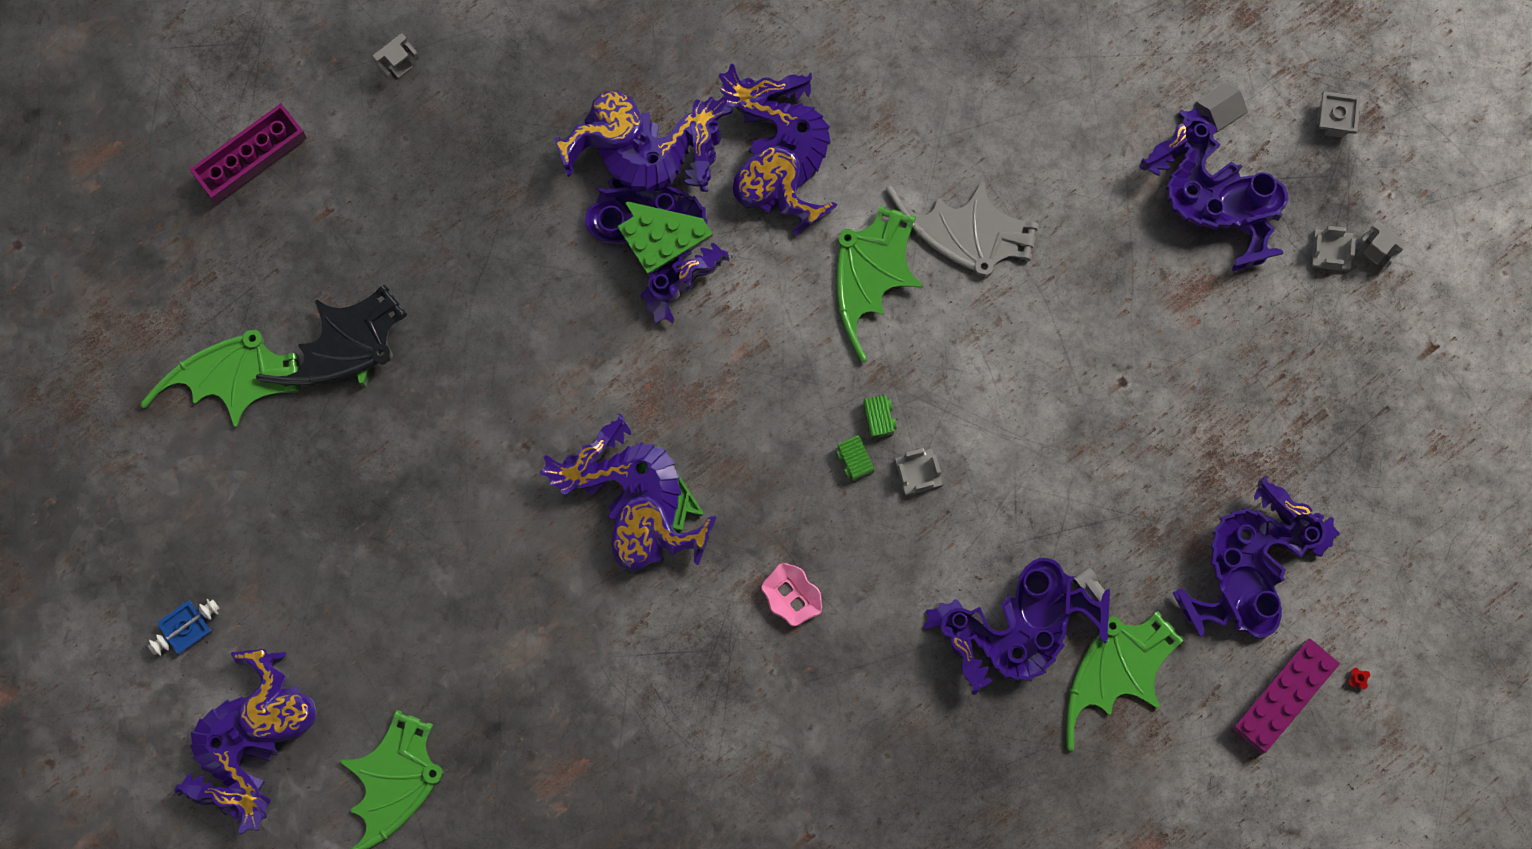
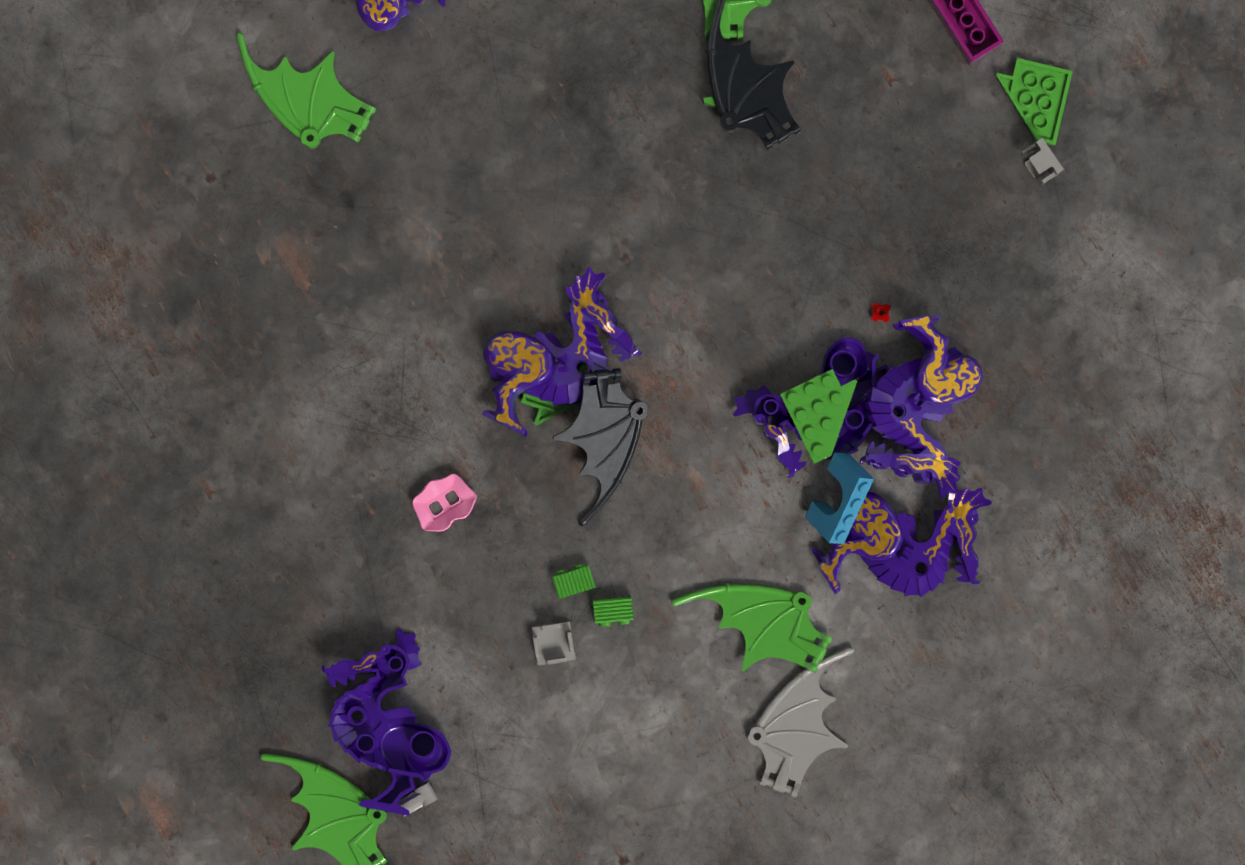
camera: 95 degrees right, 10 degrees up
none -> animal [553,368,648,526]
none -> dark azure arch [805,453,874,544]
none -> red plate [871,303,891,322]
none -> bright green wing [995,58,1073,146]

